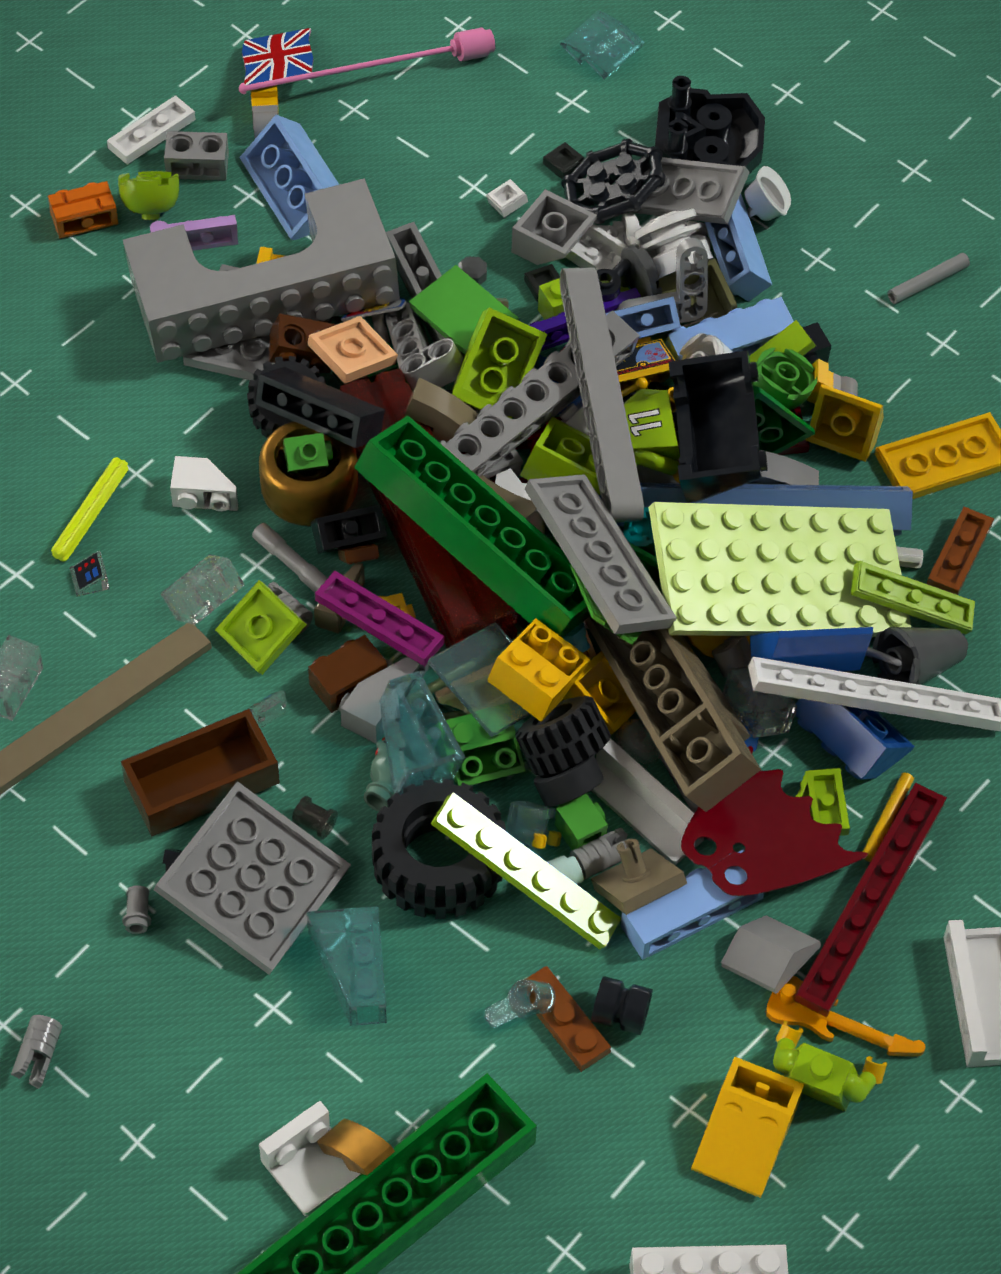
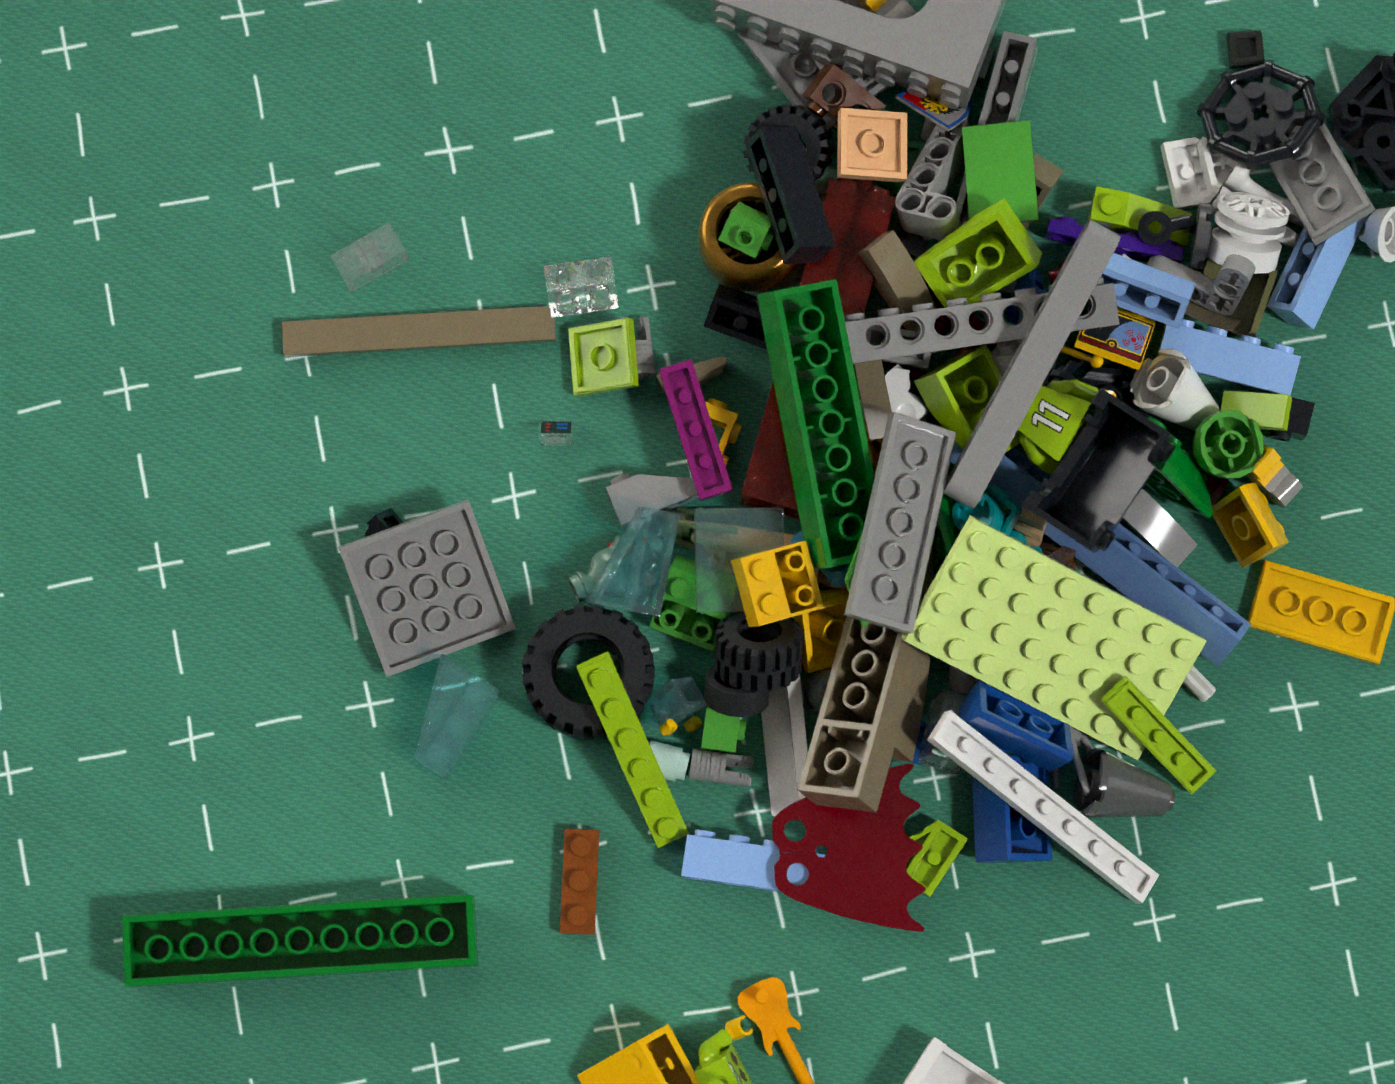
camera: 40 degrees right, 25 degrees up
light grey hinge [11,1015,62,1089] -> none
neon yellow axle [51,457,128,562] -> none
slope [70,551,109,597] -> none
reddish brown piece [121,709,280,837] -> none
light grey pin [122,886,151,934] -> none
white slope [170,456,238,511] -> none
light grey piece [252,523,328,593] -> none
white bracket [259,1101,360,1216] -> none
clear smoke bush [292,796,338,839] -> none
reddish brown brick [308,634,388,713] -> none
pearl gold slope [317,1118,395,1175] -> none
reddish brown tile [338,543,379,564] -> none
dark grey tile [458,256,487,285] -> none
clear light blue axle [484,979,555,1028] -> none
white tile [486,179,529,217] -> none
light grey slope [511,189,597,265] -> none
pearl dark grey tile [524,264,560,302] -> none
dark tan tile [591,839,687,915] -> none
black wheel [591,976,653,1035] -> none
light grey slope [721,915,821,994] -> none
dark red plate [794,783,947,1018] -> none
yellow bar [862,773,914,862] -> none
dark orange plate [927,507,994,595] -> none

